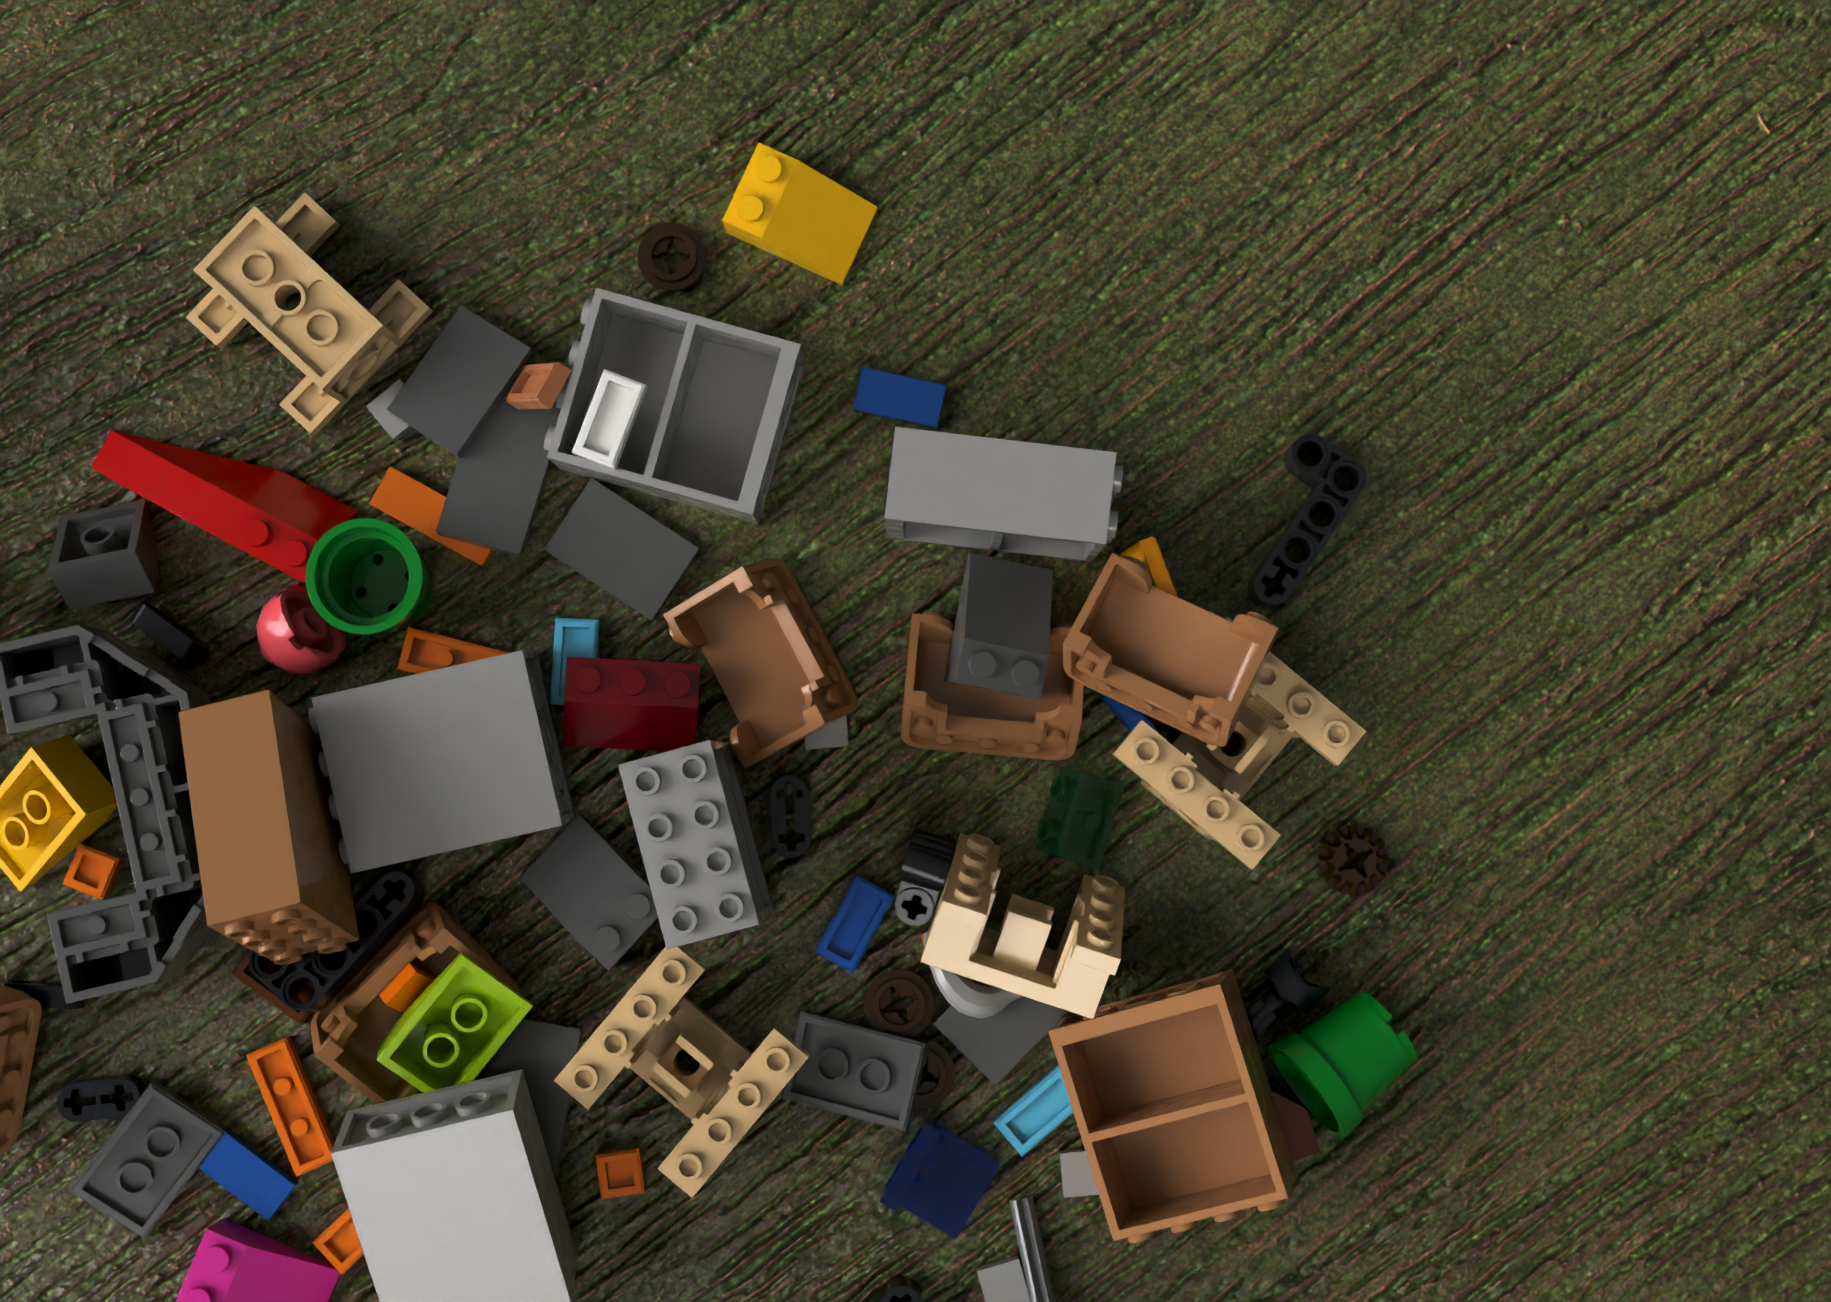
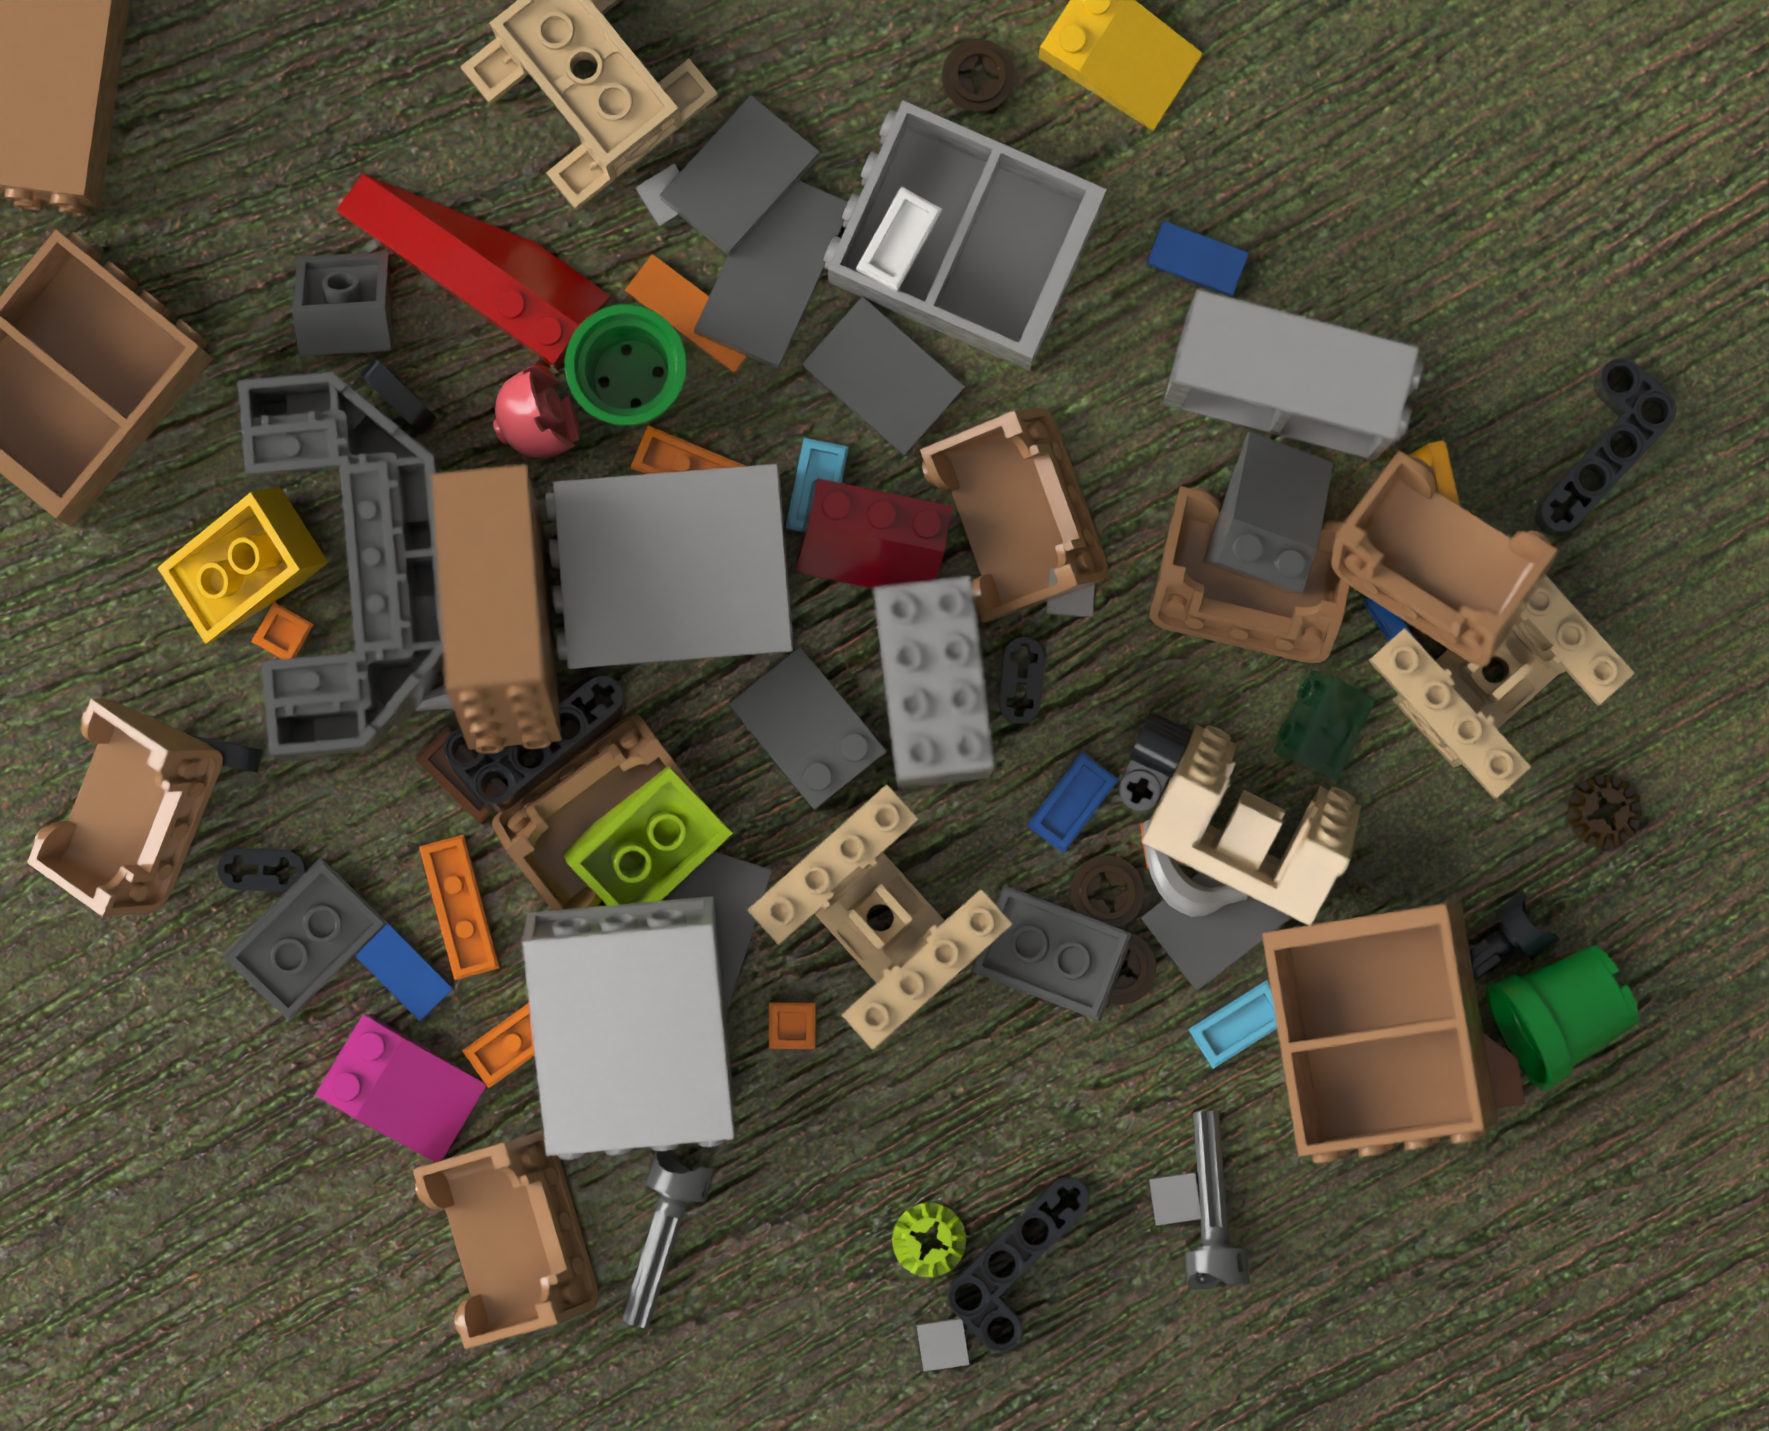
camera: 10 degrees right, 0 degrees up
orange tile [379,963,437,1013] -> none
nougat tile [506,362,571,410] -> none
clear blue bracket [880,1116,1000,1238] -> none
light grey tile [1059,1148,1099,1198] -> none

